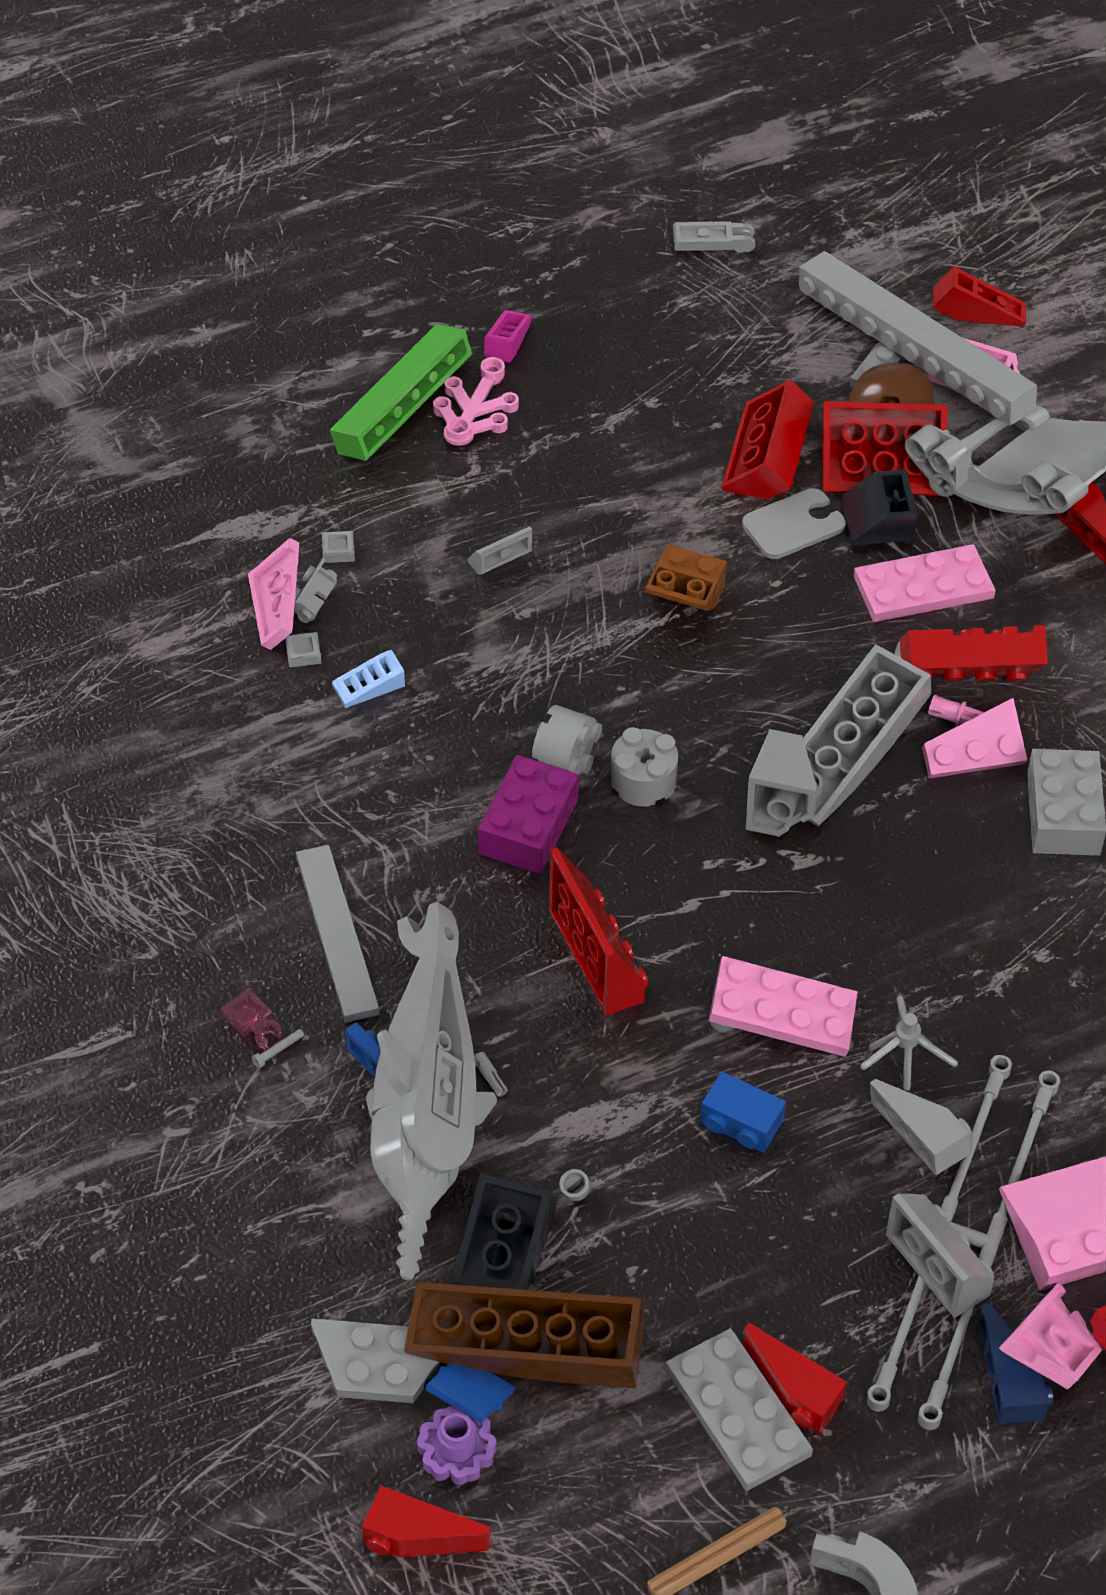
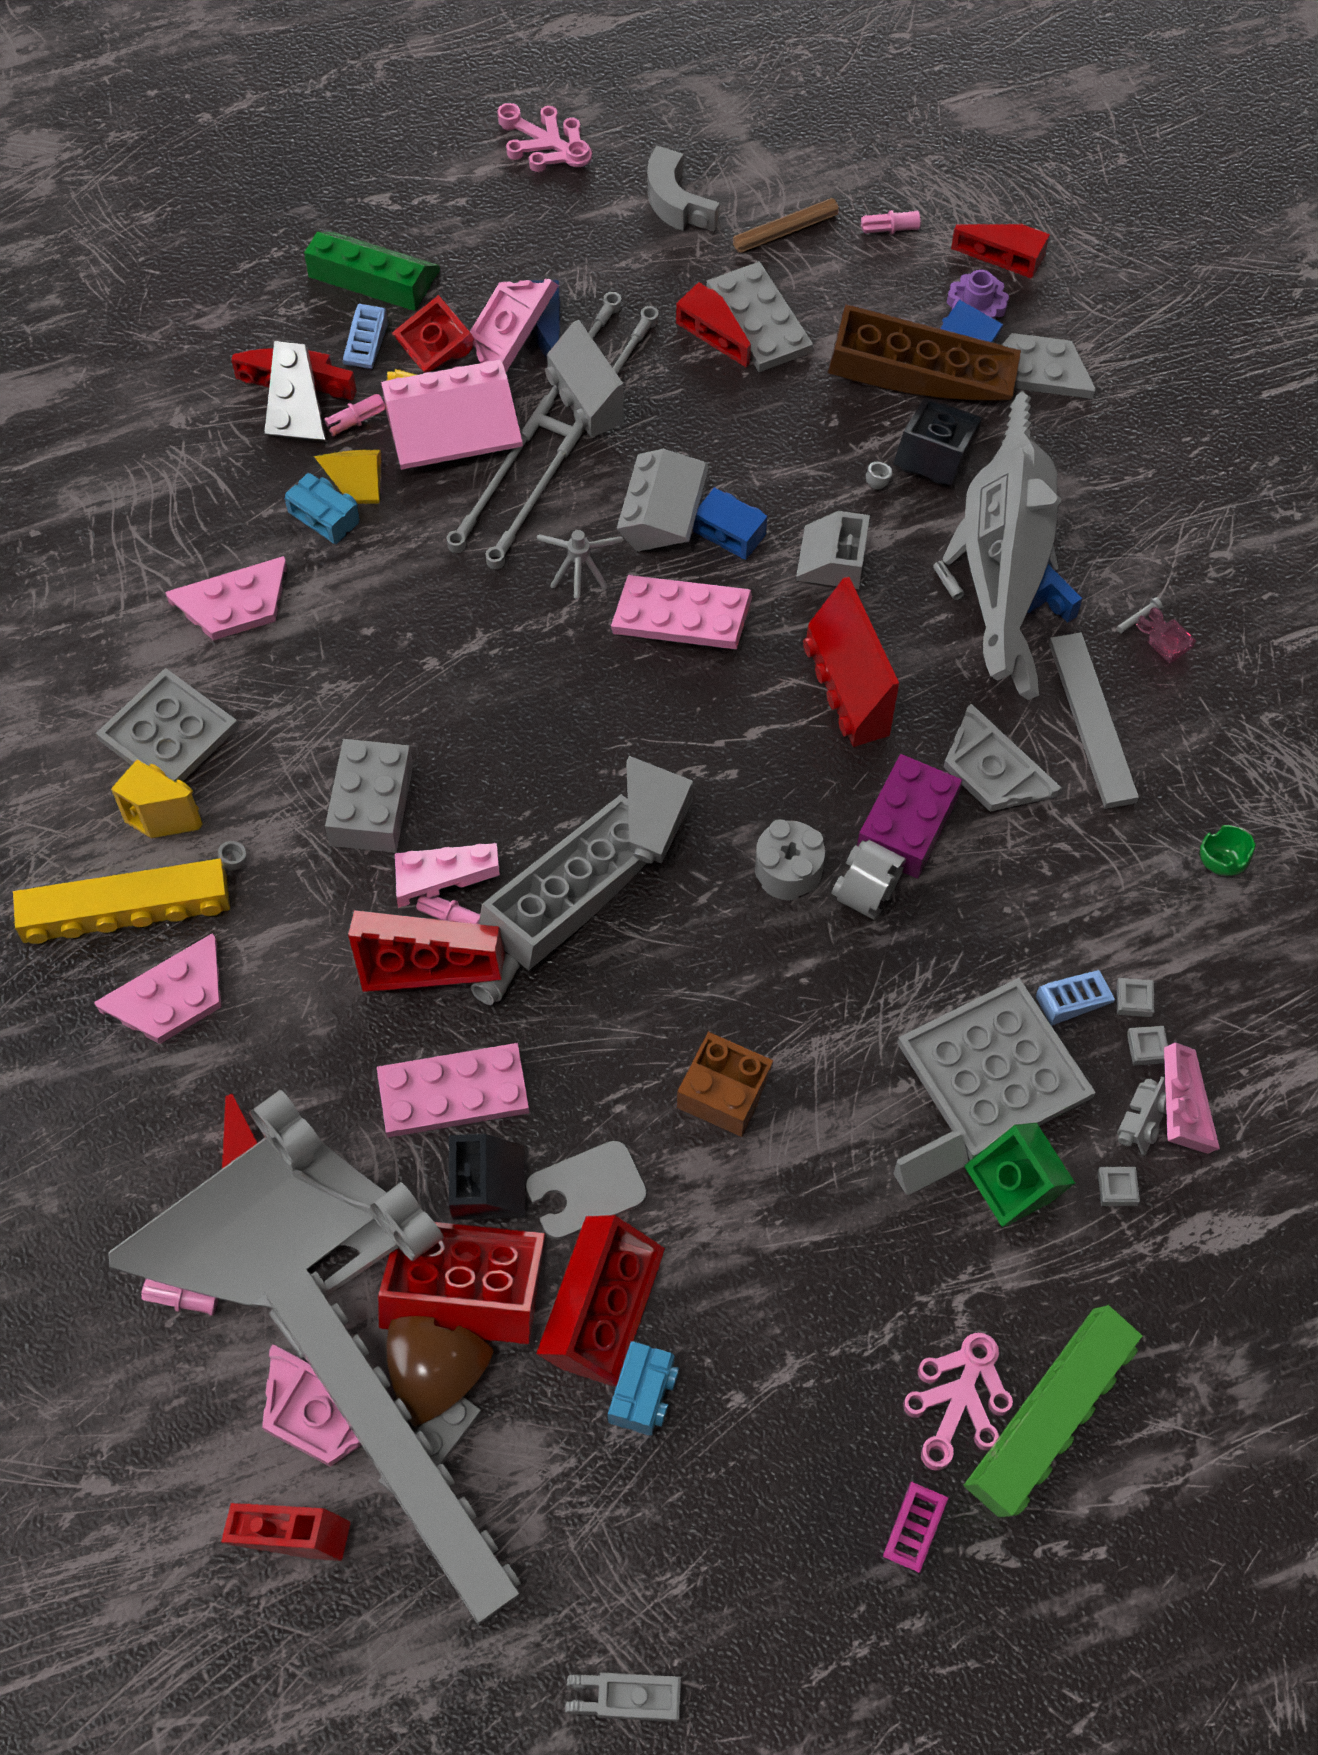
camera: 175 degrees left, 10 degrees up
light grey slope [870,1079,972,1175] -> none
none -> dark azure brick [608,1342,679,1436]
none -> light grey slope [617,449,709,552]
none -> light grey slope [796,511,870,589]
none -> bright pink axle [861,210,920,234]
none -> light grey plate [897,978,1096,1160]
none -> light grey wing [944,704,1061,811]
none -> green slope [964,1122,1075,1227]
none -> light grey tile [1116,978,1154,1017]
none -> green hair [1199,825,1256,876]

